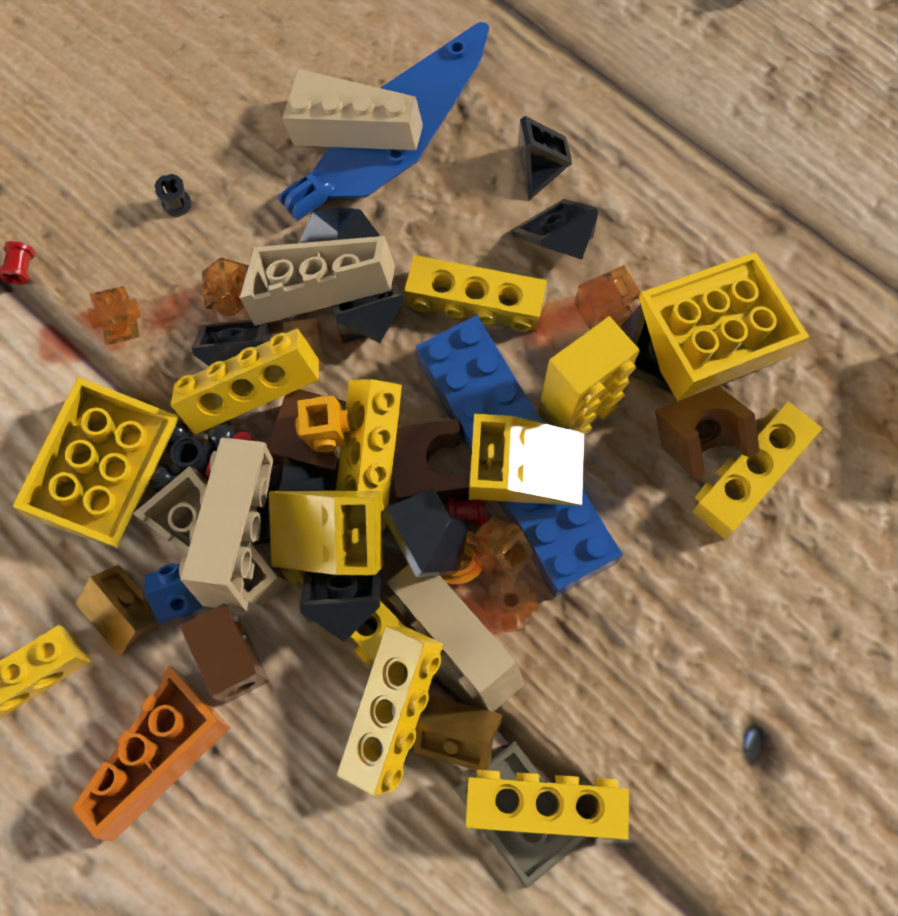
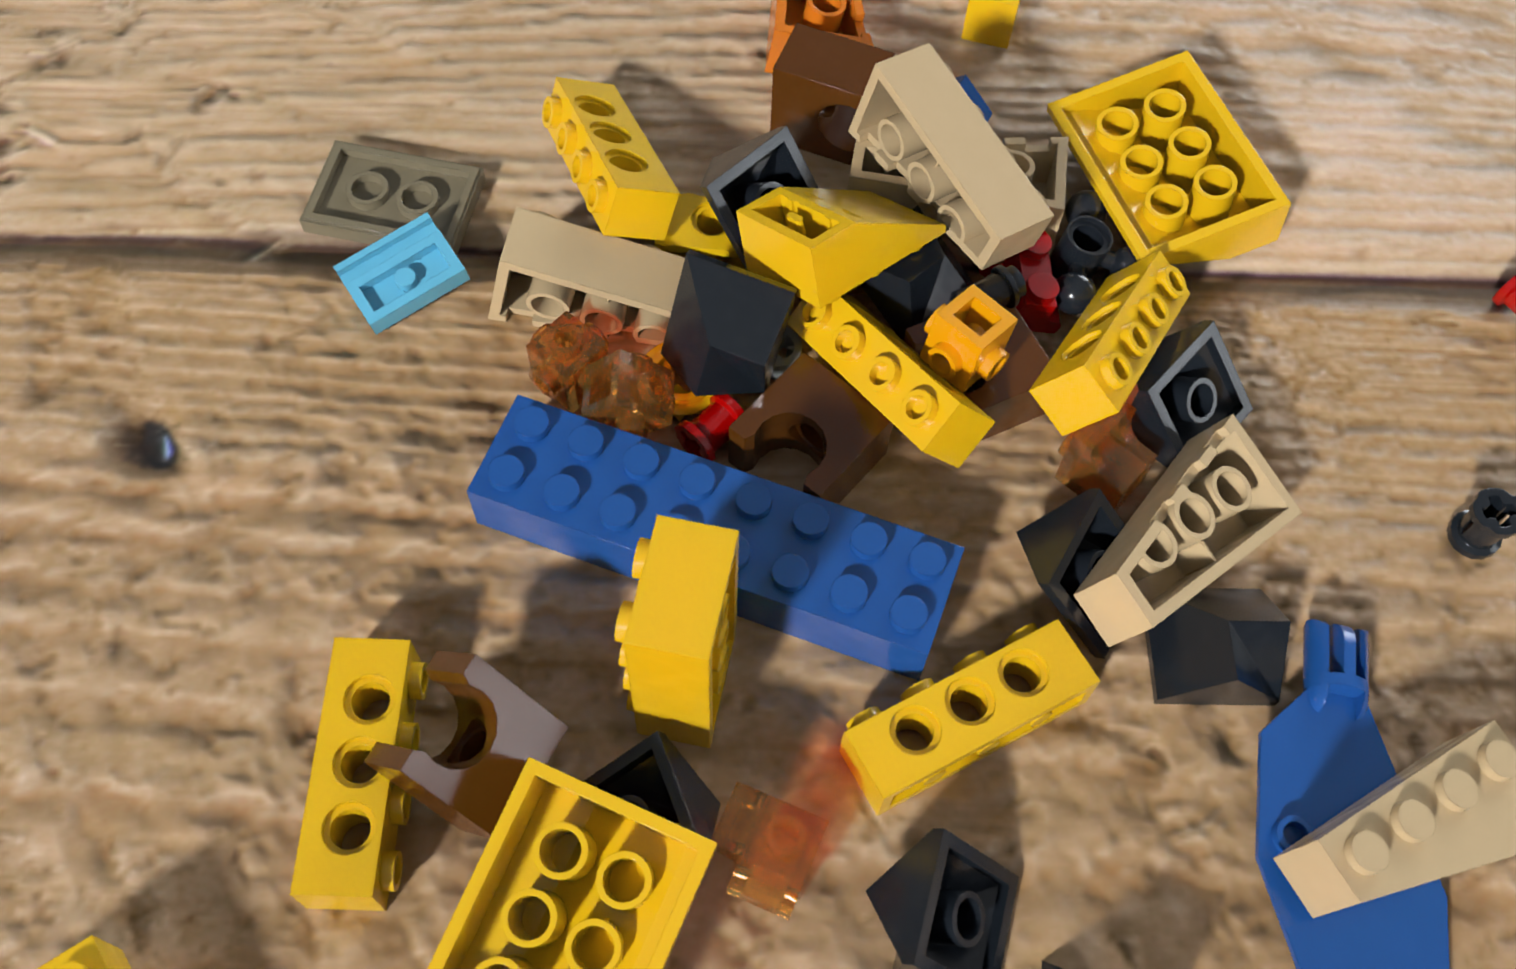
camera: 135 degrees right, 10 degrees down
pearl gold panel [76,565,159,656] -> none
clear orange brick [87,286,141,346] -> none
clear orange brick [201,257,249,316] -> none
pearl gold panel [413,696,502,771] -> none
yellow brick [465,770,629,840] -> none
slope [469,414,584,506] -> none
none -> medium azure plate [333,212,470,335]
none -> black pin [949,265,1027,308]

